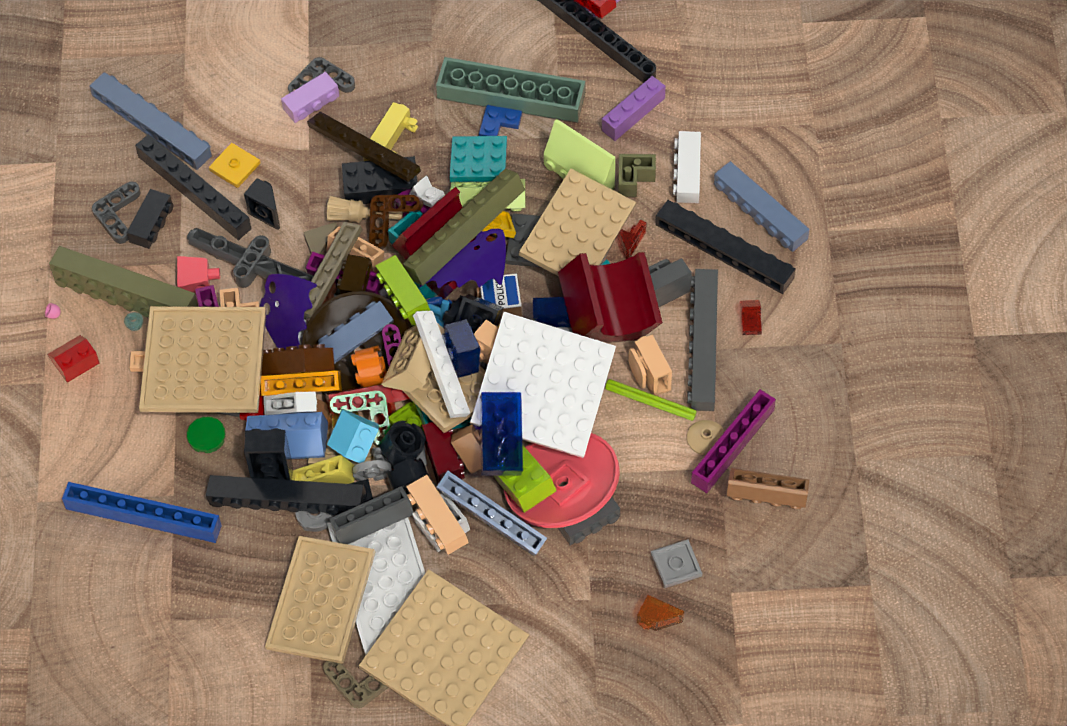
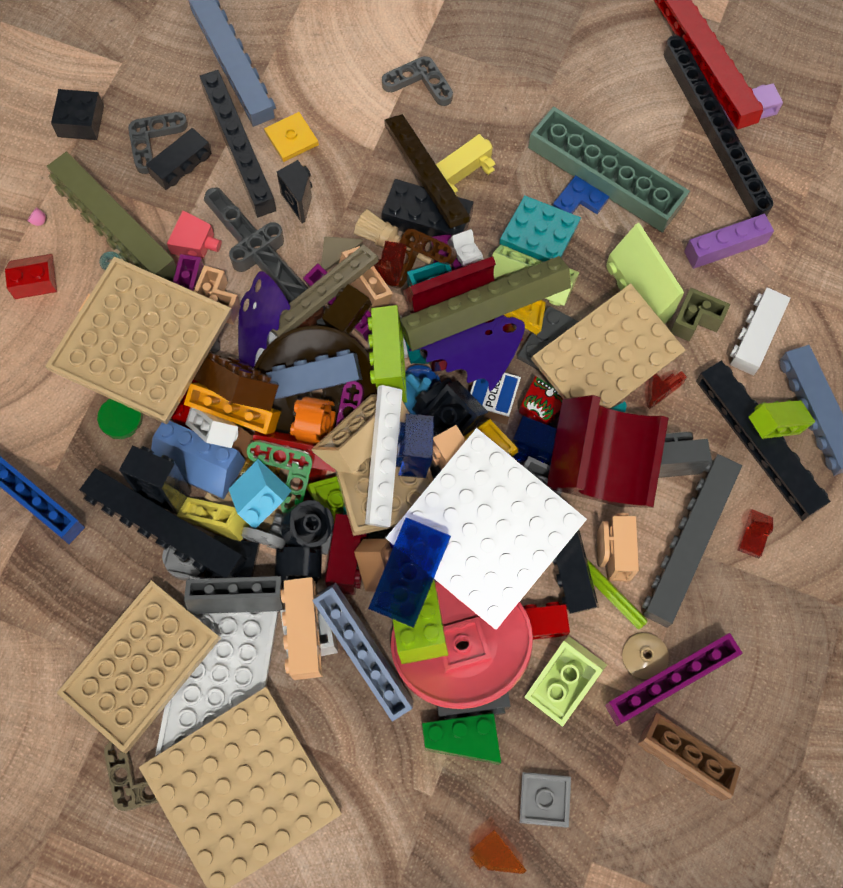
camera: 20 degrees right, 10 degrees up
lavender brick [281,72,339,123] -> none
none -> black brick [51,89,104,140]
none -> clear red slope [374,241,407,287]
none -> green wedge [422,713,501,765]
none -> torso [519,376,563,432]
none -> red brick [523,602,570,640]
none -> yellowish green slope [525,637,607,726]
none -> black brick [553,530,599,614]
none -> lime brick [749,400,815,439]

